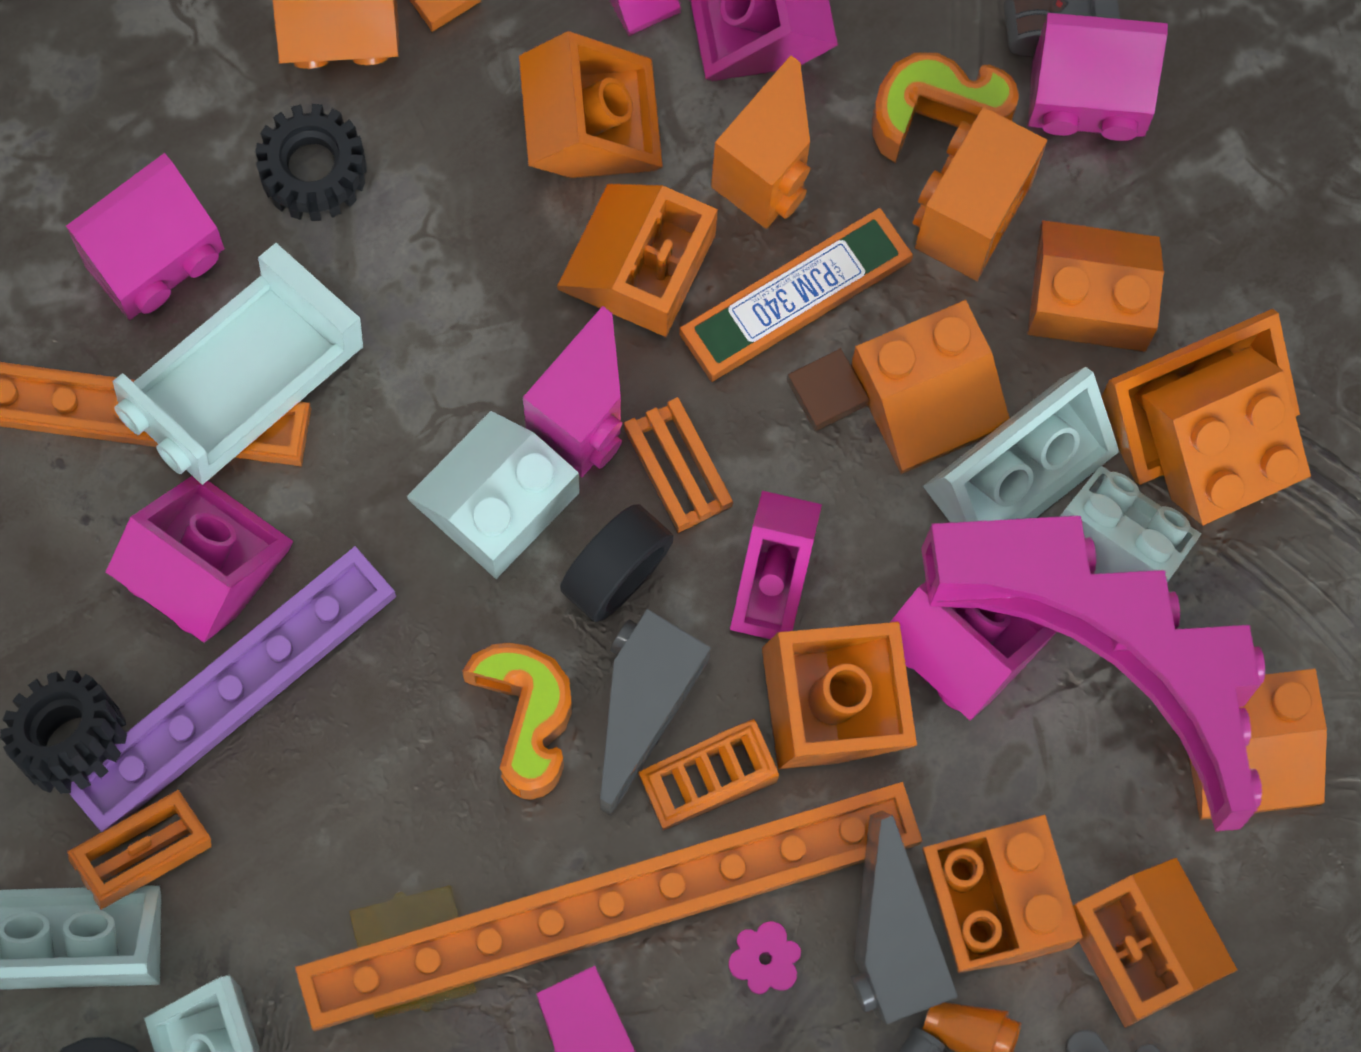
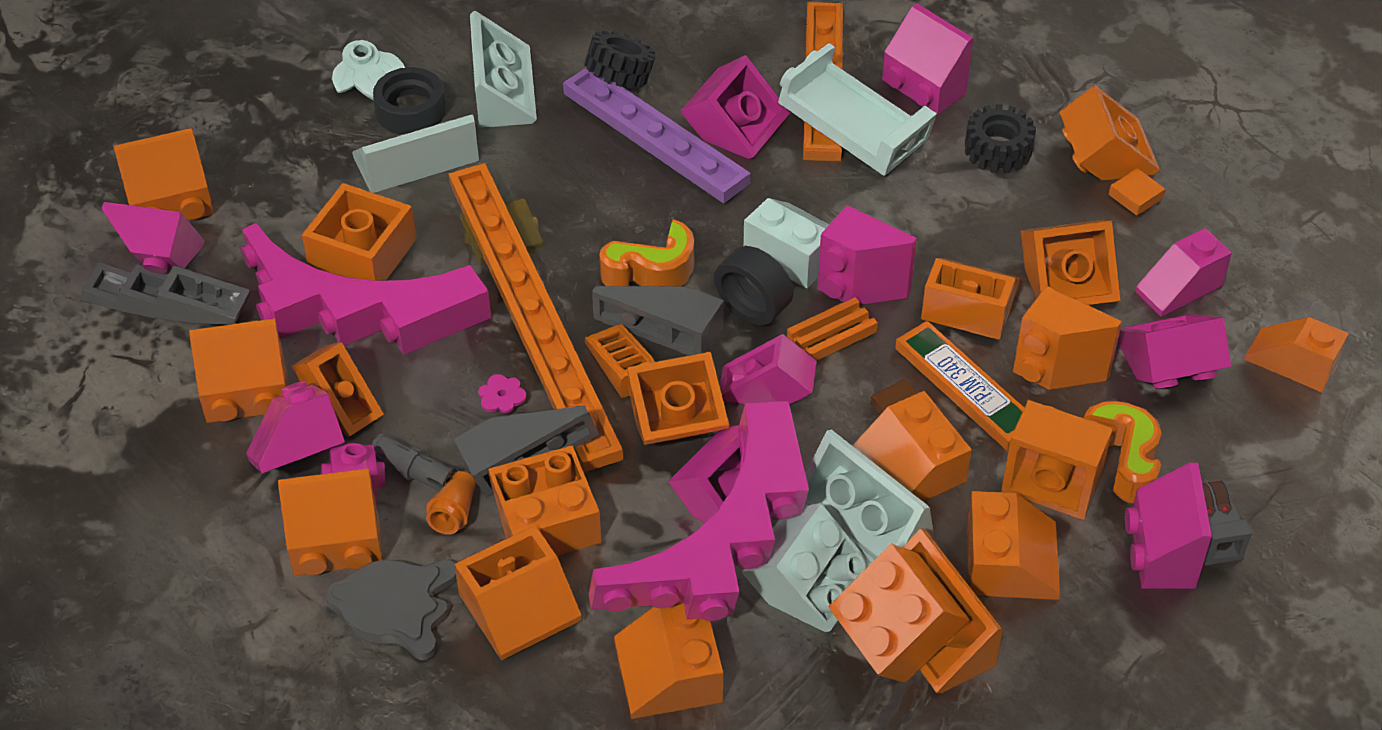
camera: 90 degrees right, 25 degrees down
orange tile [67,790,212,910] -> none

